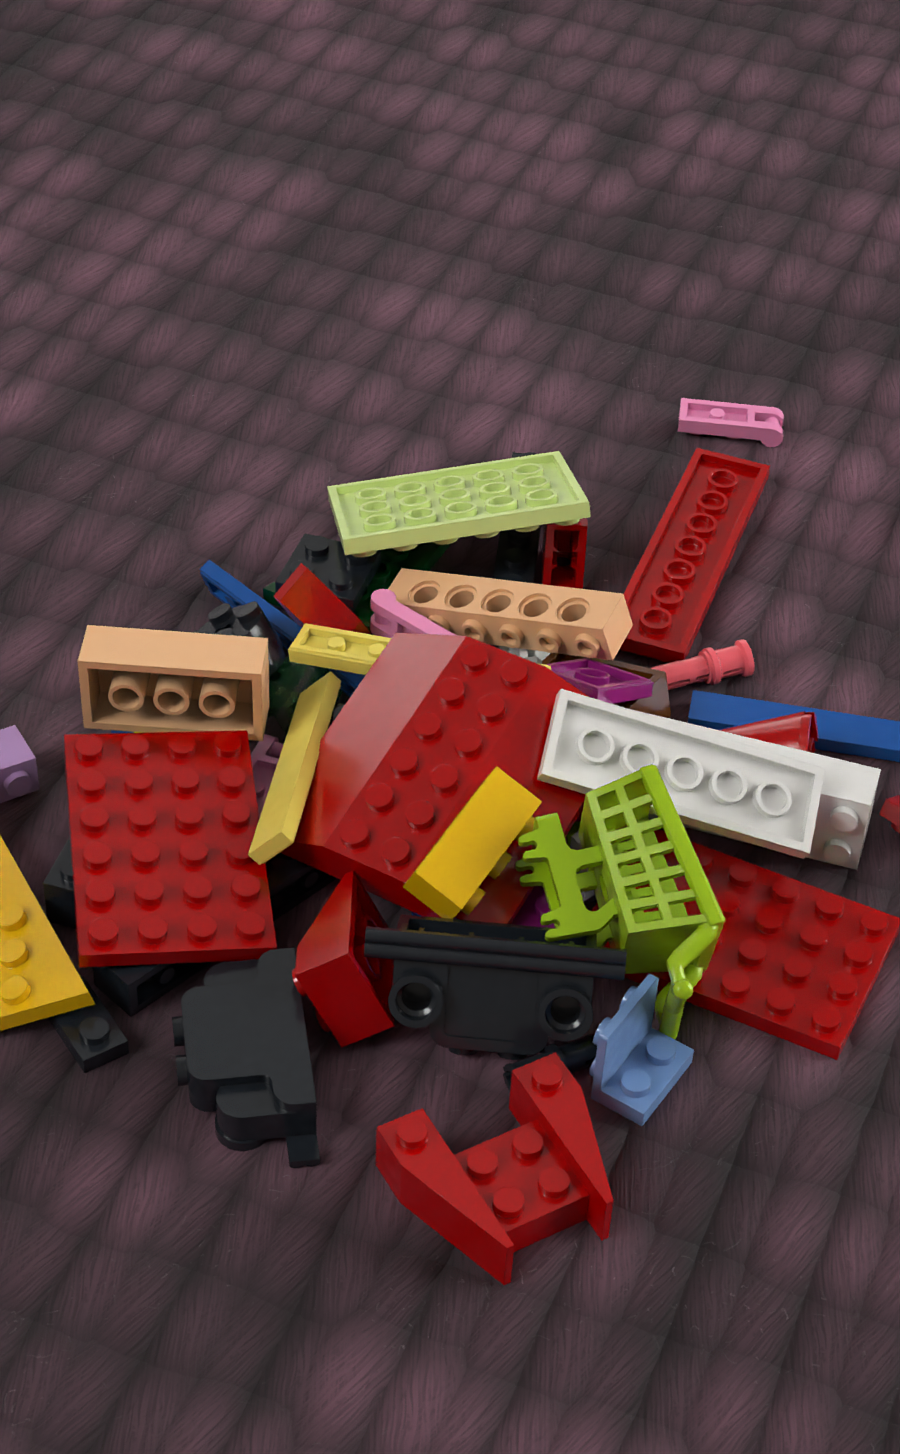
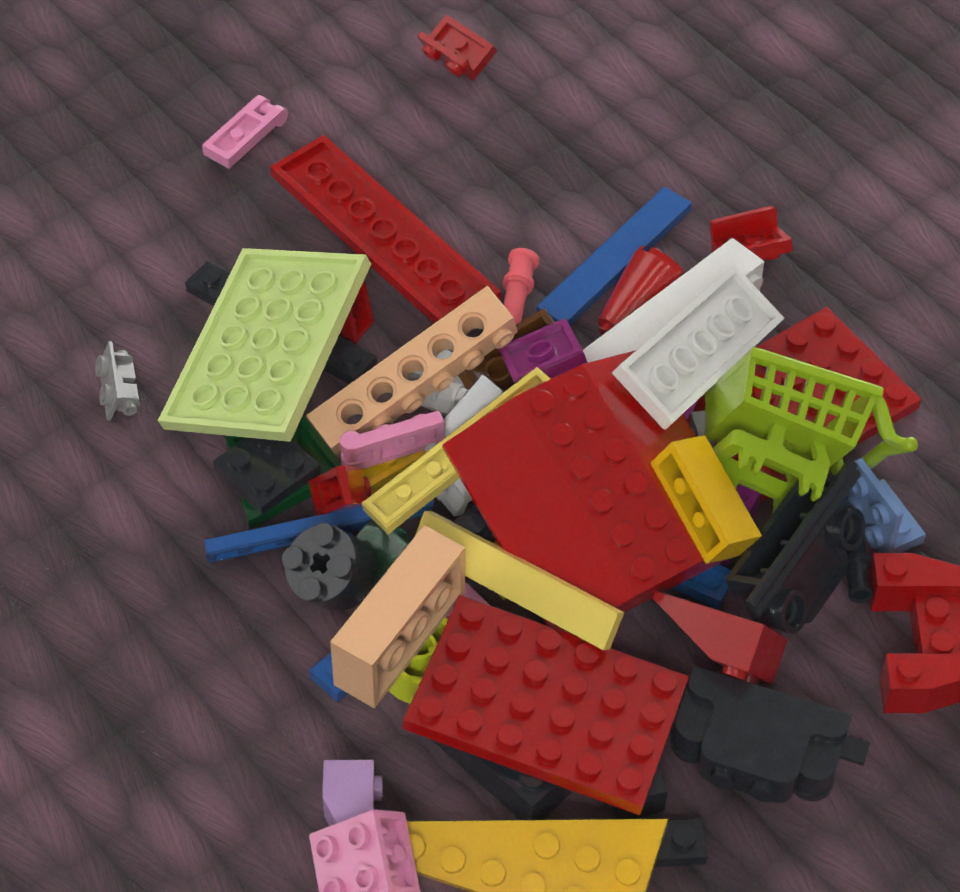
camera: 60 degrees left, 10 degrees up
none -> light grey hinge [95,341,140,421]

